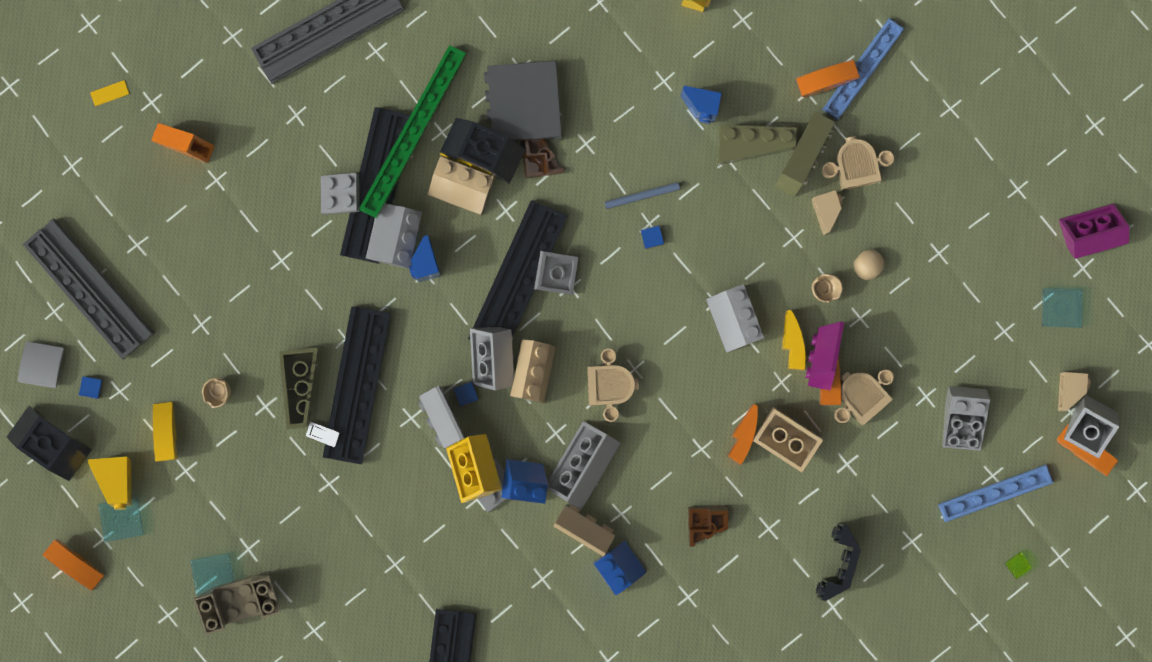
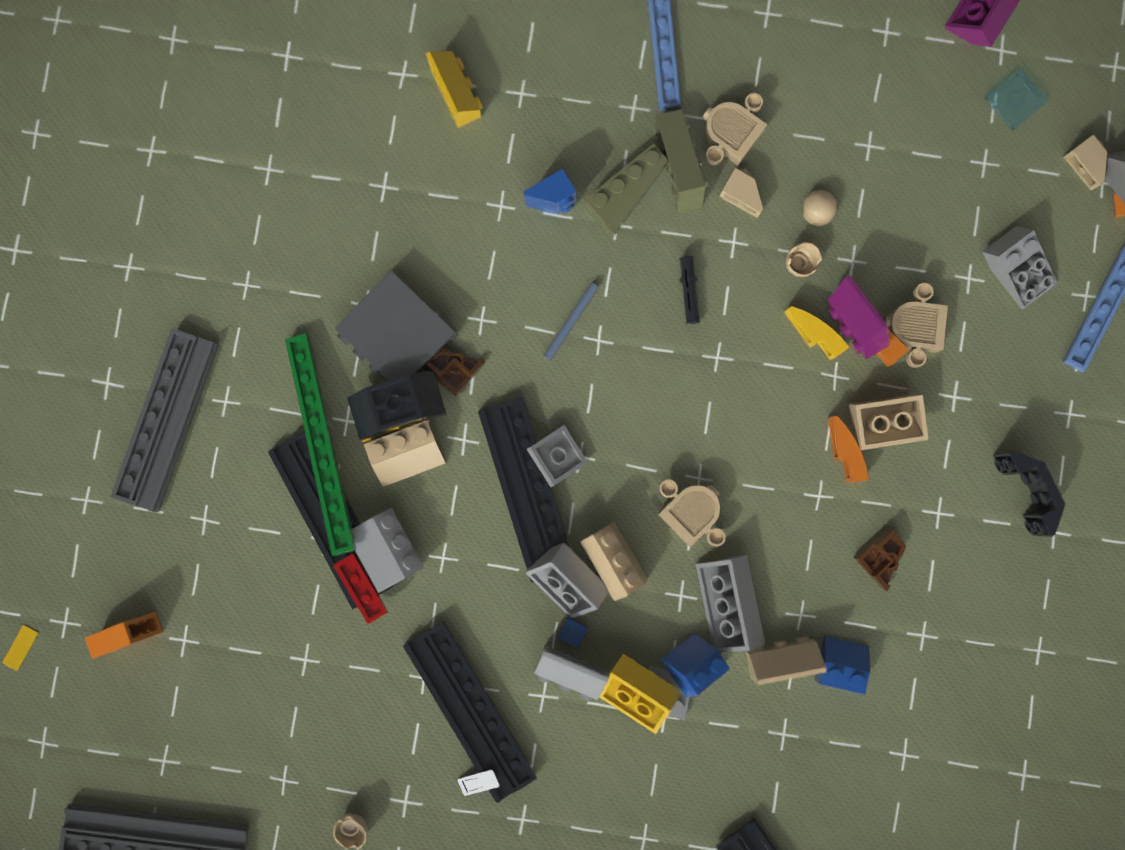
camera: 35 degrees left, 0 degrees up
olive wedge [279,348,318,429] -> none
light grey plate [321,173,360,215] -> none
blue slope [409,235,441,282] -> none
blue tile [641,226,664,249] -> none
light grey slope [706,284,764,353] -> none
orange slope [796,60,860,98] -> none
none -> red plate [333,553,389,624]
none -> black pin [679,256,700,325]

